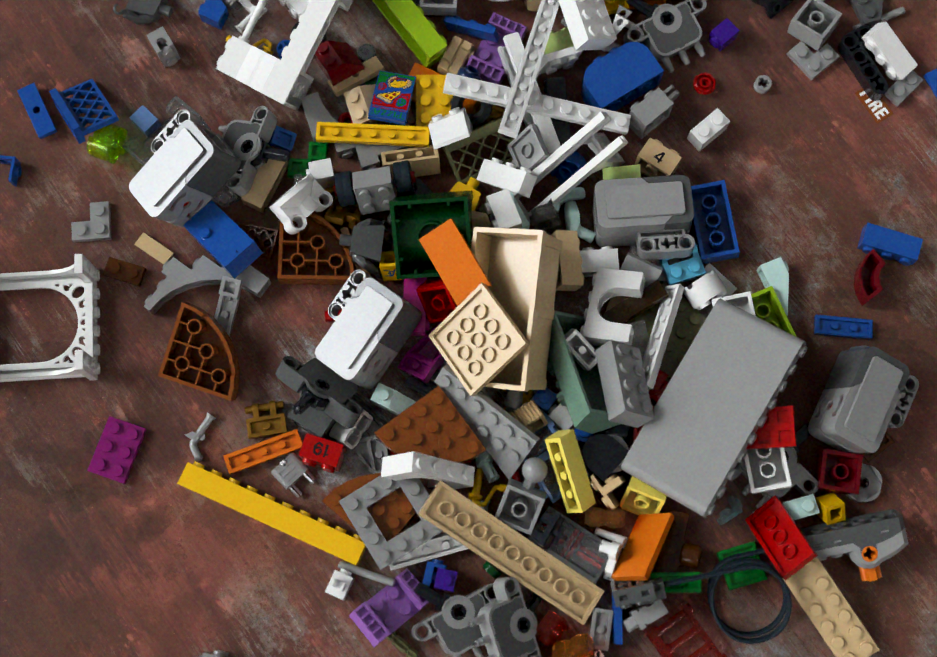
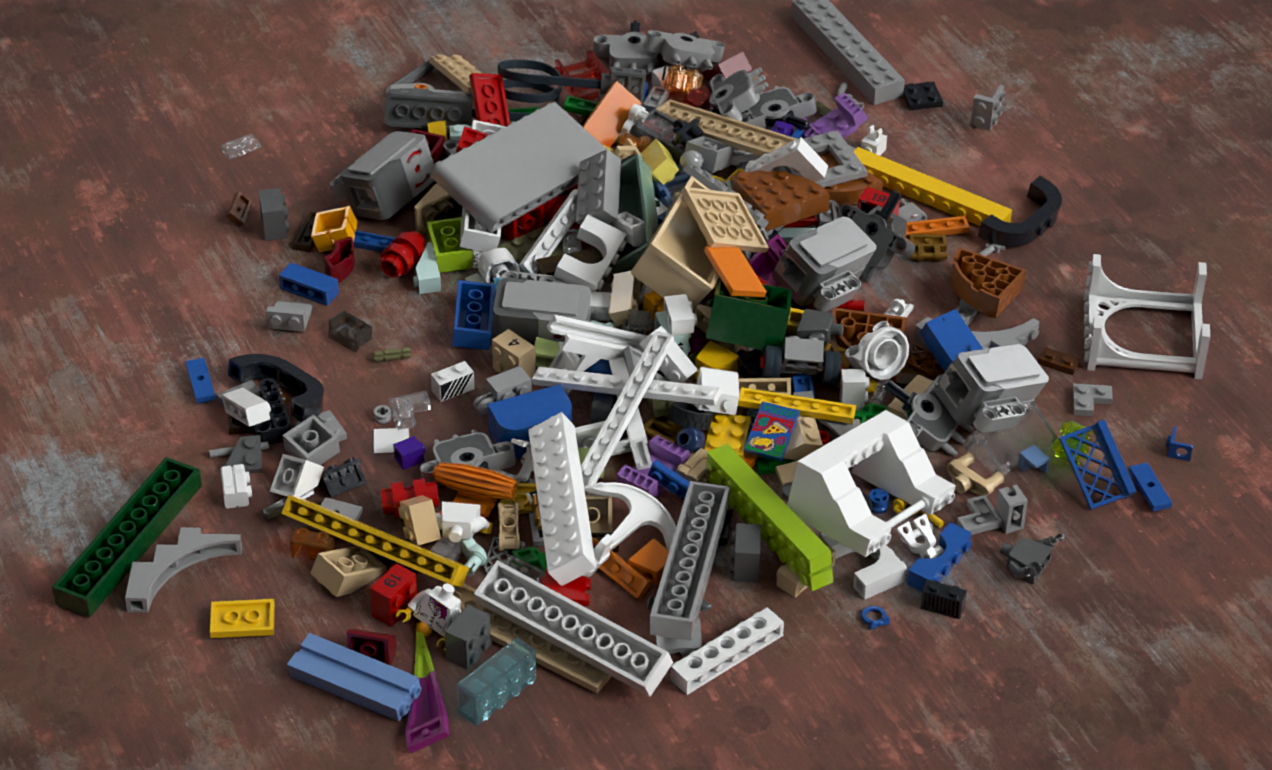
camera: 170 degrees left, 35 degrees down
magenta plate [87,416,147,484] -> none
red plate [693,72,716,95] -> none
none -> black arch [228,354,324,422]
none -> light grey bracket [266,301,312,332]
none -> dark brown tile [292,211,317,252]
none -> light orange piece [311,206,358,252]
none -> clear smoke window [328,311,372,353]
none -> olive axle [374,347,411,362]
none -> white sticker [374,428,409,453]
none -> red piece [380,231,426,278]
none -> dark grey axle [385,60,435,91]
none -> clear brick [388,390,430,430]
none -> tan slope [415,183,460,235]
none -> white hips [884,298,914,317]
none -> tan connector [947,452,1004,496]
none -> light grey plate [957,495,1003,535]
none -> black arch [978,176,1062,247]

